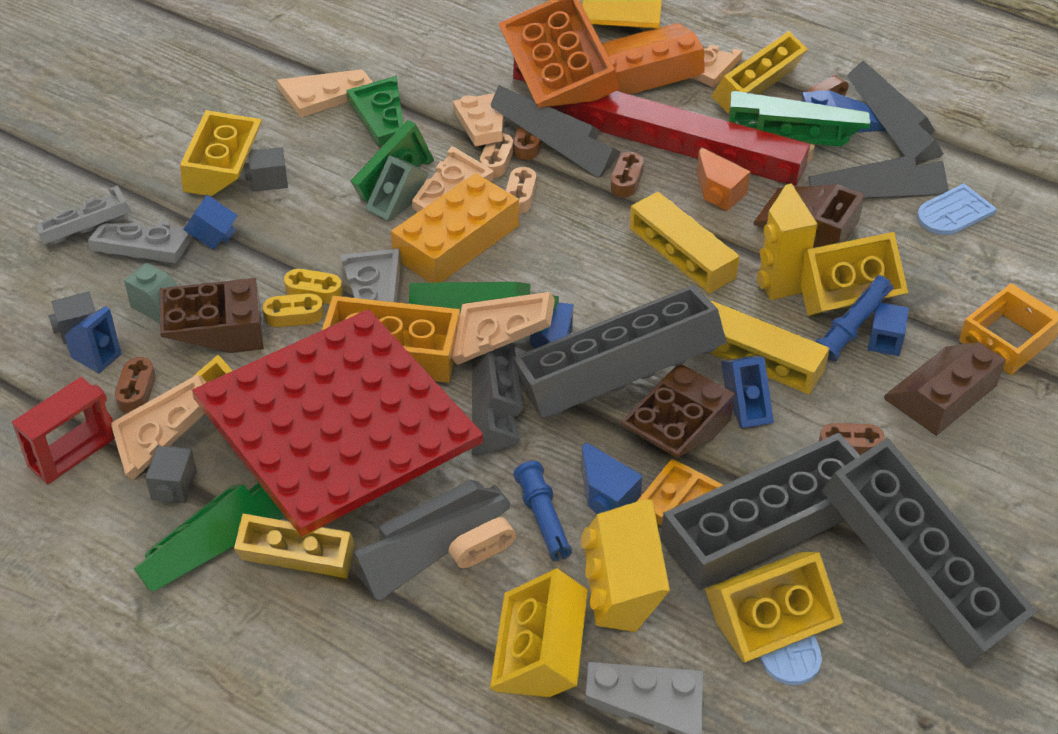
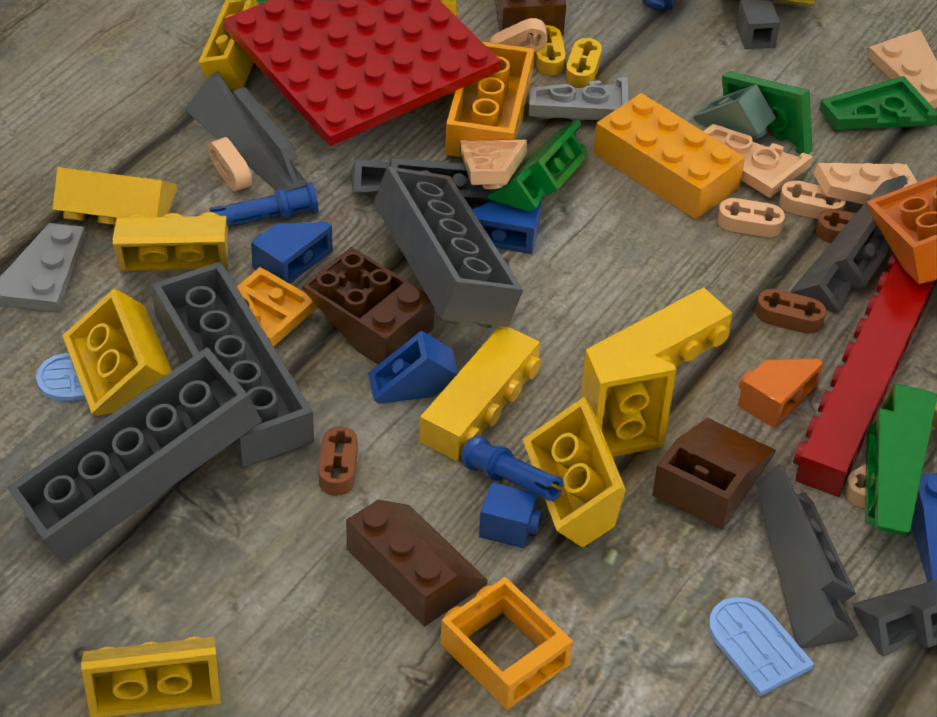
camera: 90 degrees right, 0 degrees up
none -> light nougat beam [489,18,547,52]

